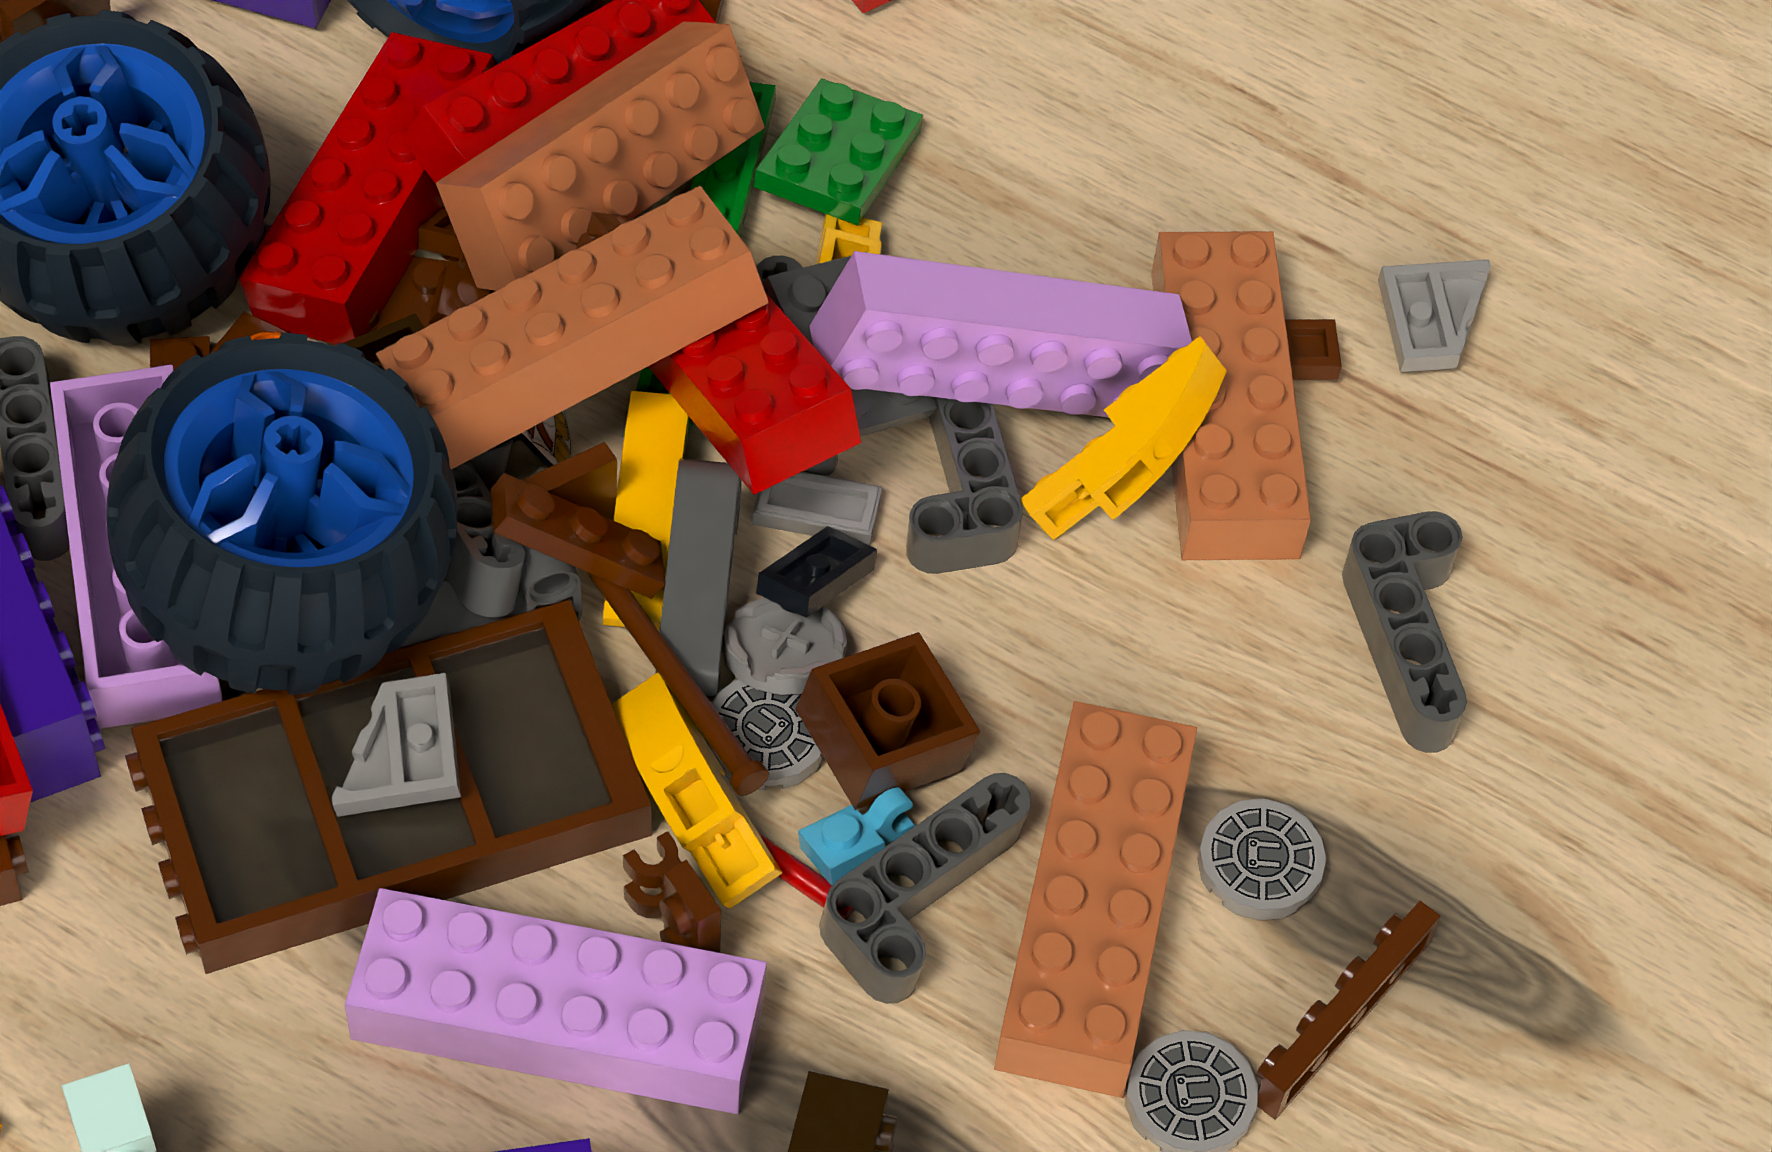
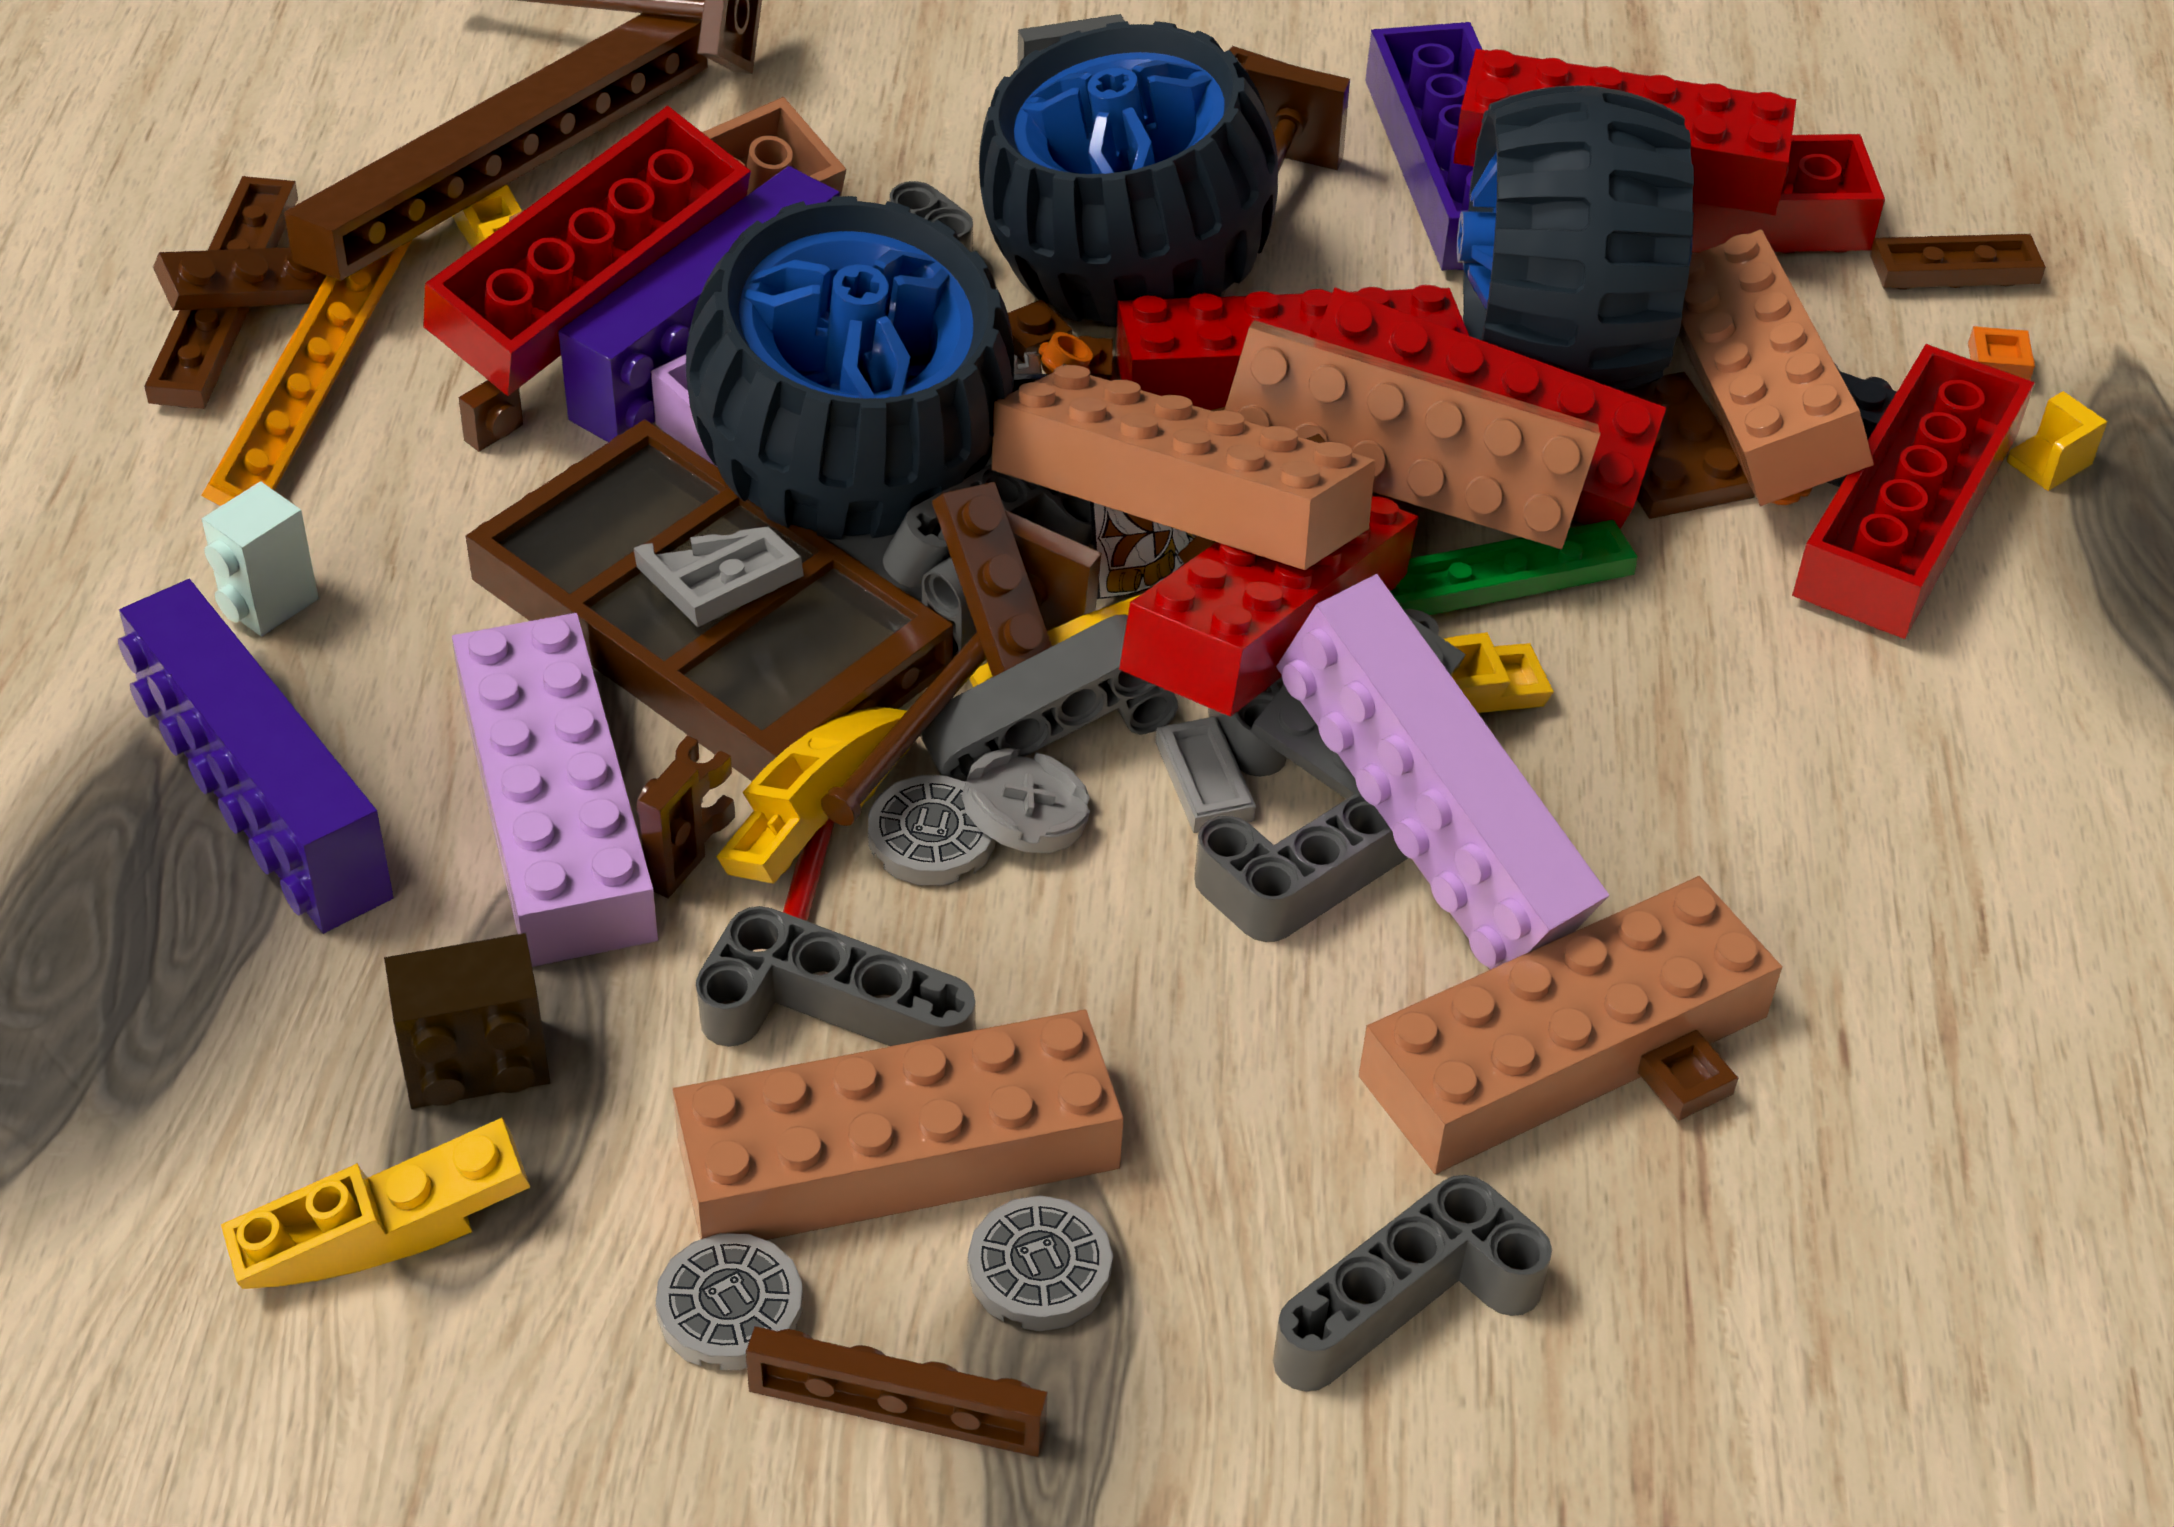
camera: 65 degrees right, 10 degrees down
green plate [753,78,923,225] -> none
black plate [756,526,877,618] -> none
reddish brown brick [795,632,981,810] -> none
medium azure plate [798,787,915,886] -> none
yellow slope [1020,336,1227,540] -> none
light grey wing [1378,259,1491,372] -> none

